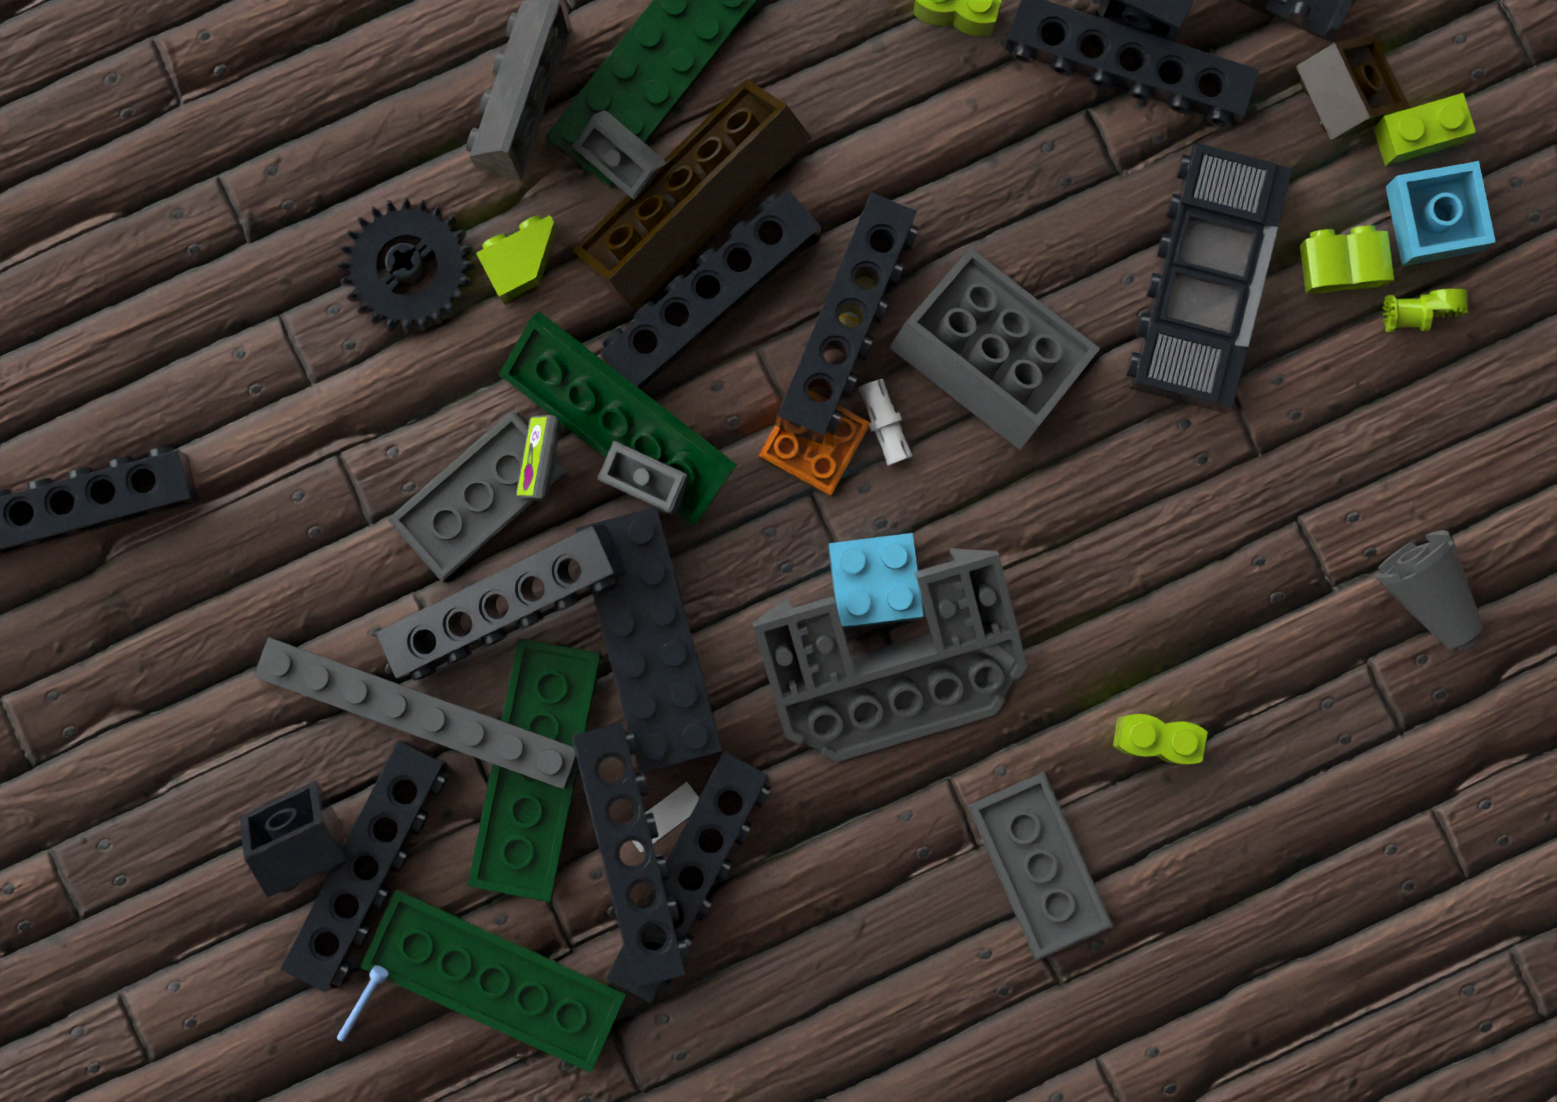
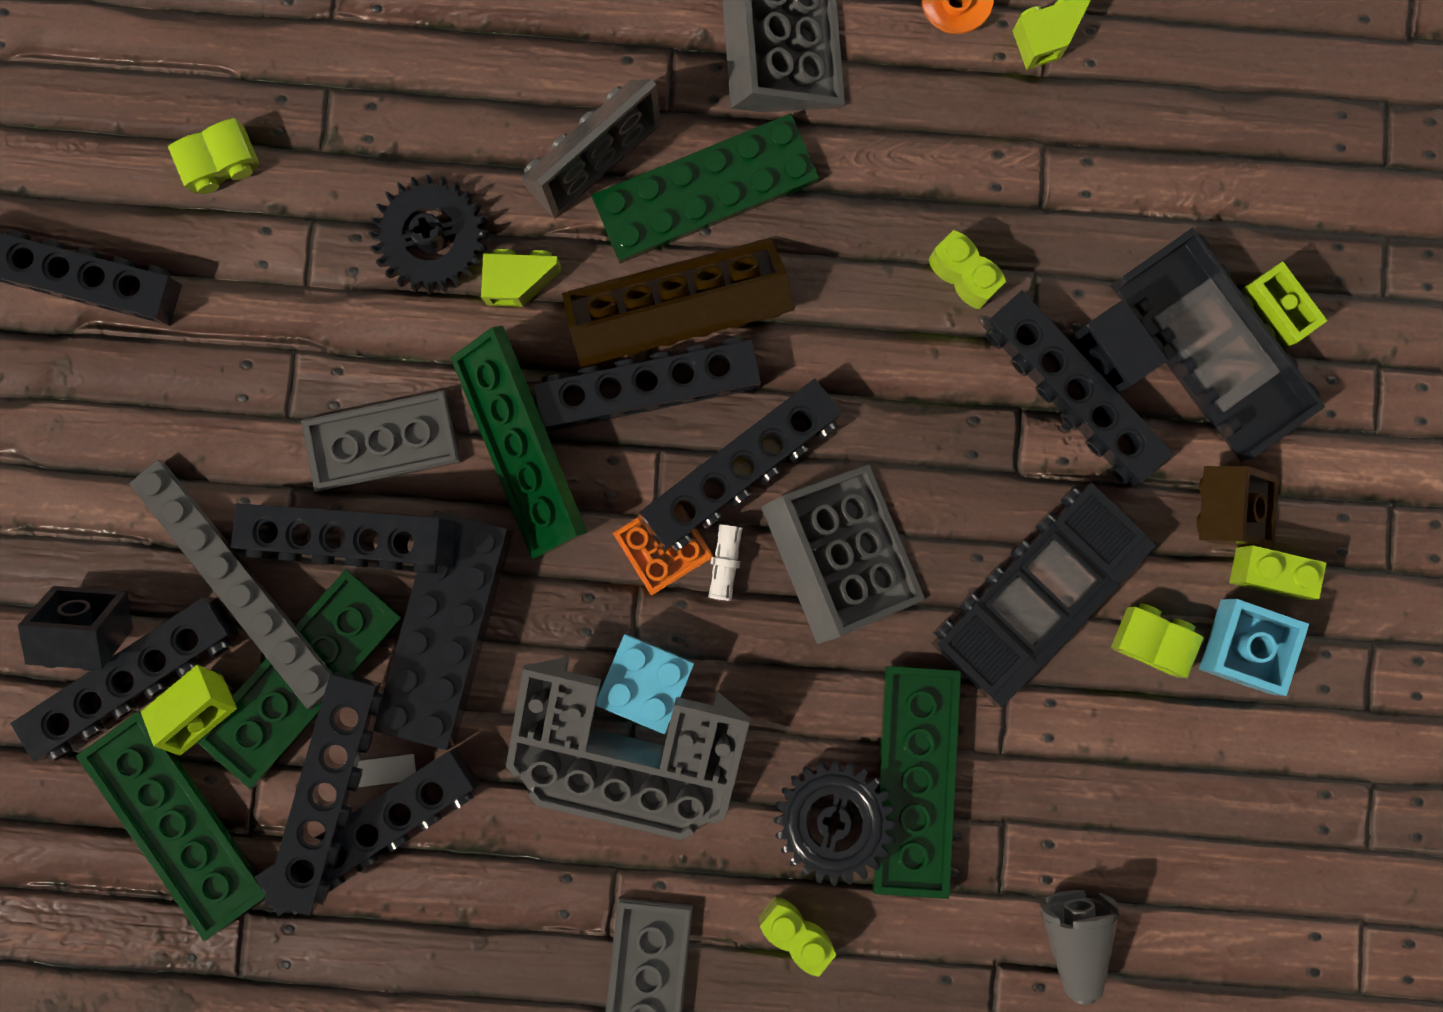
camera: 25 degrees right, 0 degrees up
light blue piece [337,966,388,1042] -> none
slope [516,415,561,503] -> none
dark grey slope [572,111,666,200] -> none
dark grey slope [598,441,688,513] -> none
lime connector [1383,289,1468,332] -> none
none -> lime brick [141,665,237,756]
none -> lime brick [168,118,260,194]
none -> black gear [773,759,898,886]
none -> dark green plate [872,666,961,899]

